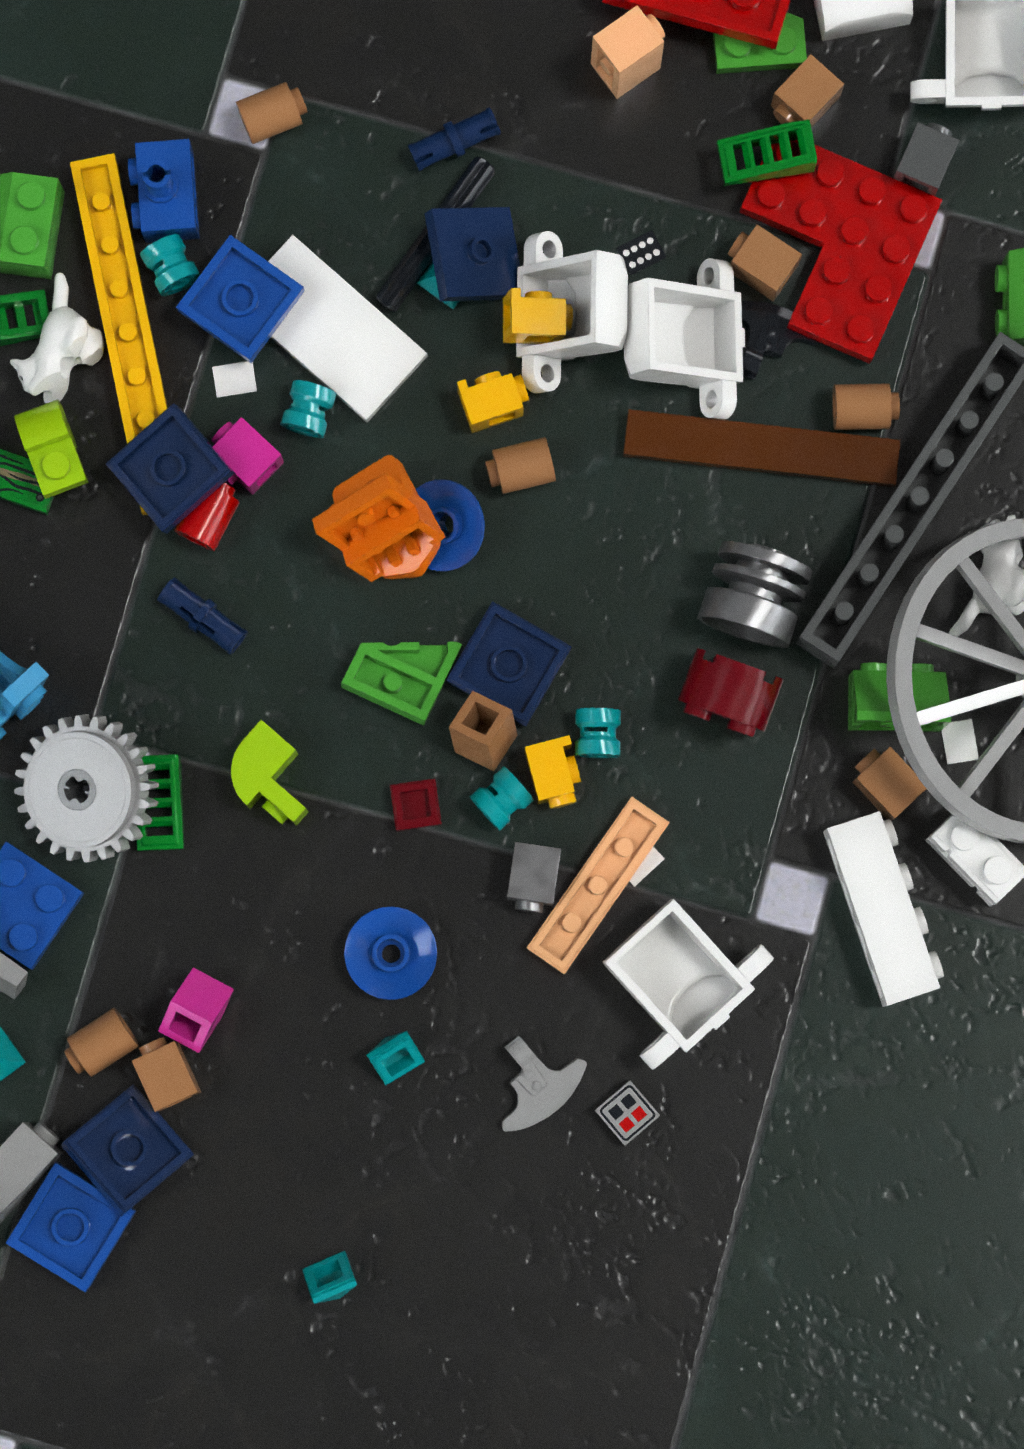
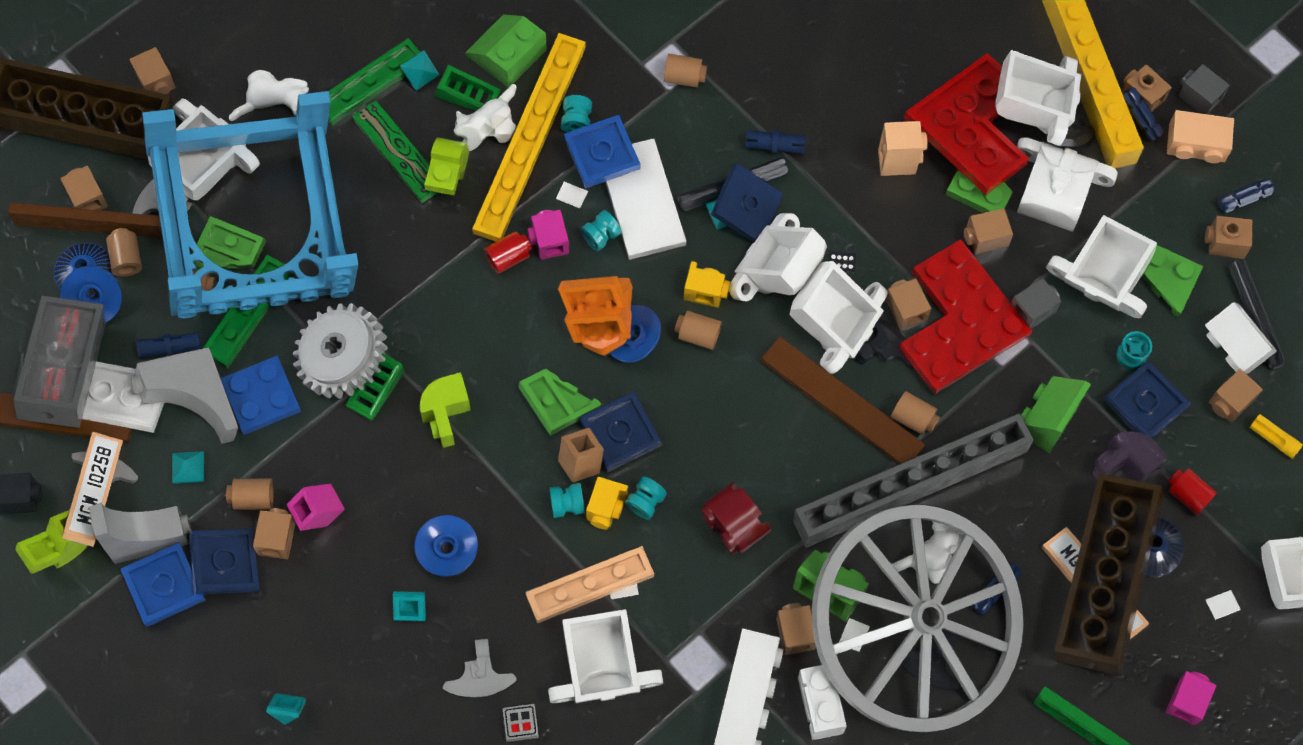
camera: 30 degrees right, 15 degrees down
dark blue plate [106,403,235,534] -> none
blue brick [128,139,200,243] -> none
dark blue pin [157,577,248,655] -> none
dark red tile [390,779,442,832] -> none
yellow brick [503,288,573,344] -> none
flat silver brick [507,842,561,913] -> none
flat silver wheel [697,541,813,648] -> none
green slope [717,119,817,186] -> none

